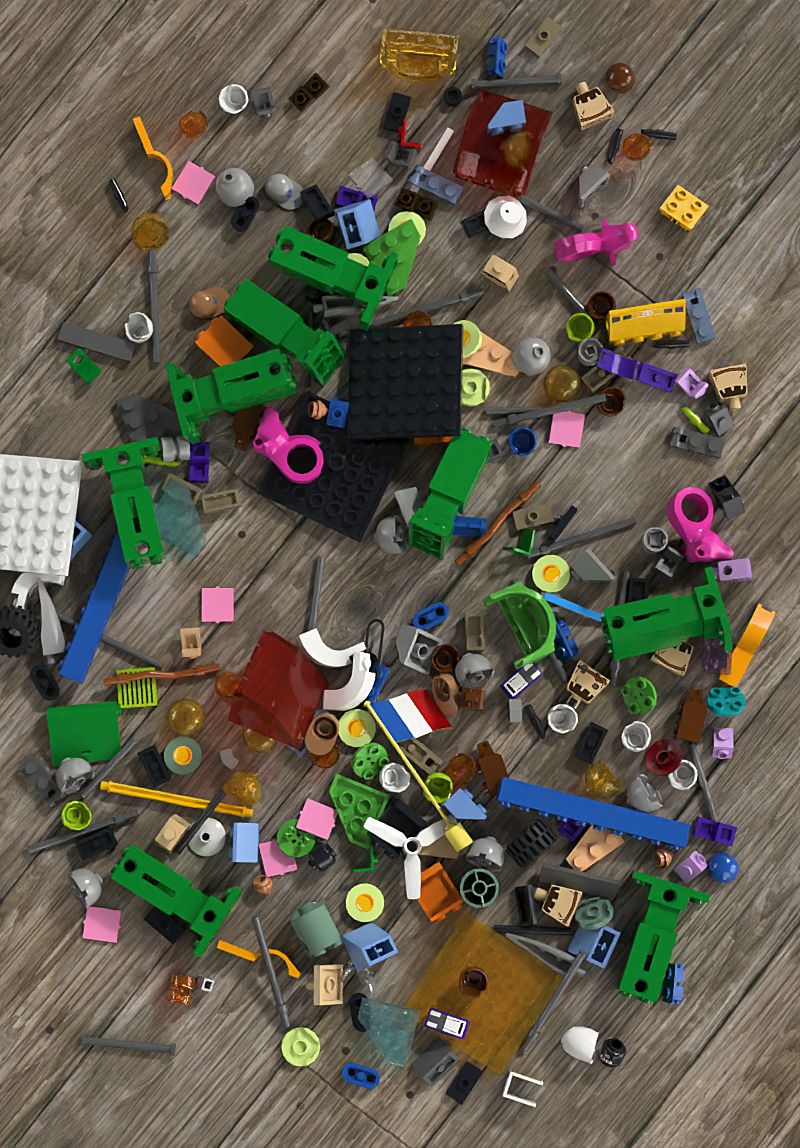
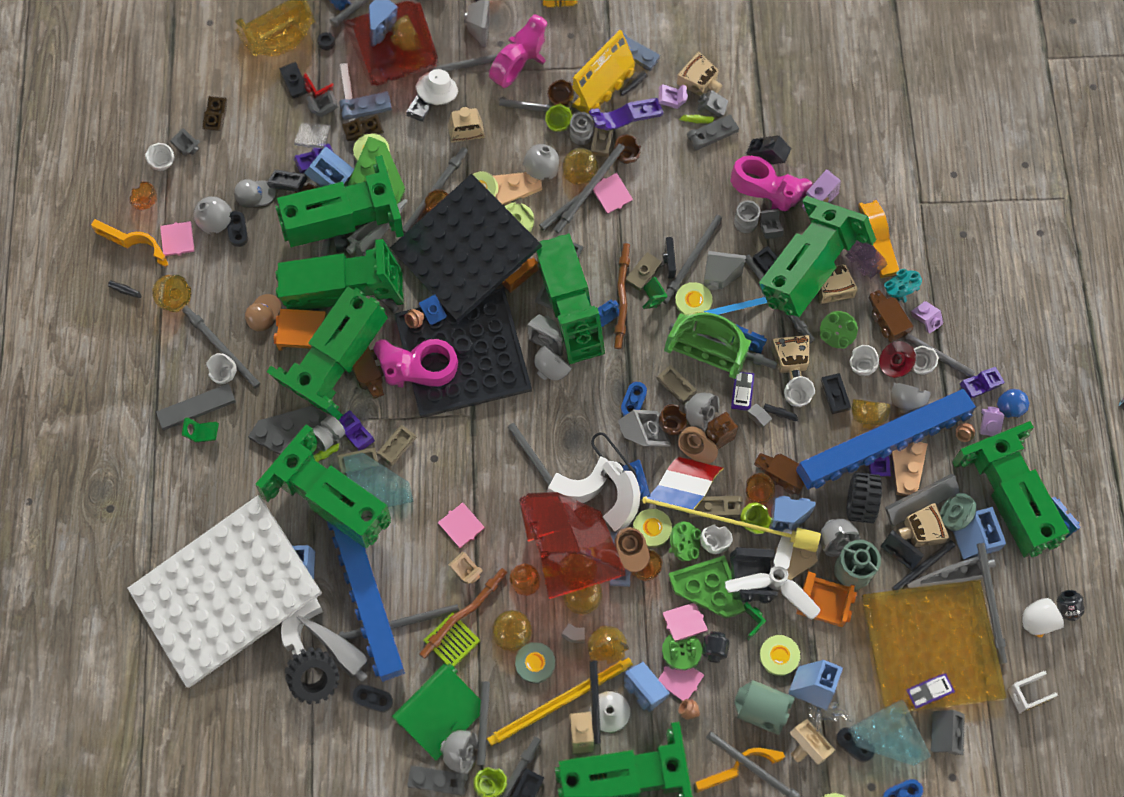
camera: 45 degrees left, 15 degrees down
black plate [137,745,172,788] -> none
black plate [446,1061,483,1105] -> none
reddish brown hair [459,966,488,998] -> none
blue hair [508,427,537,456] -> none

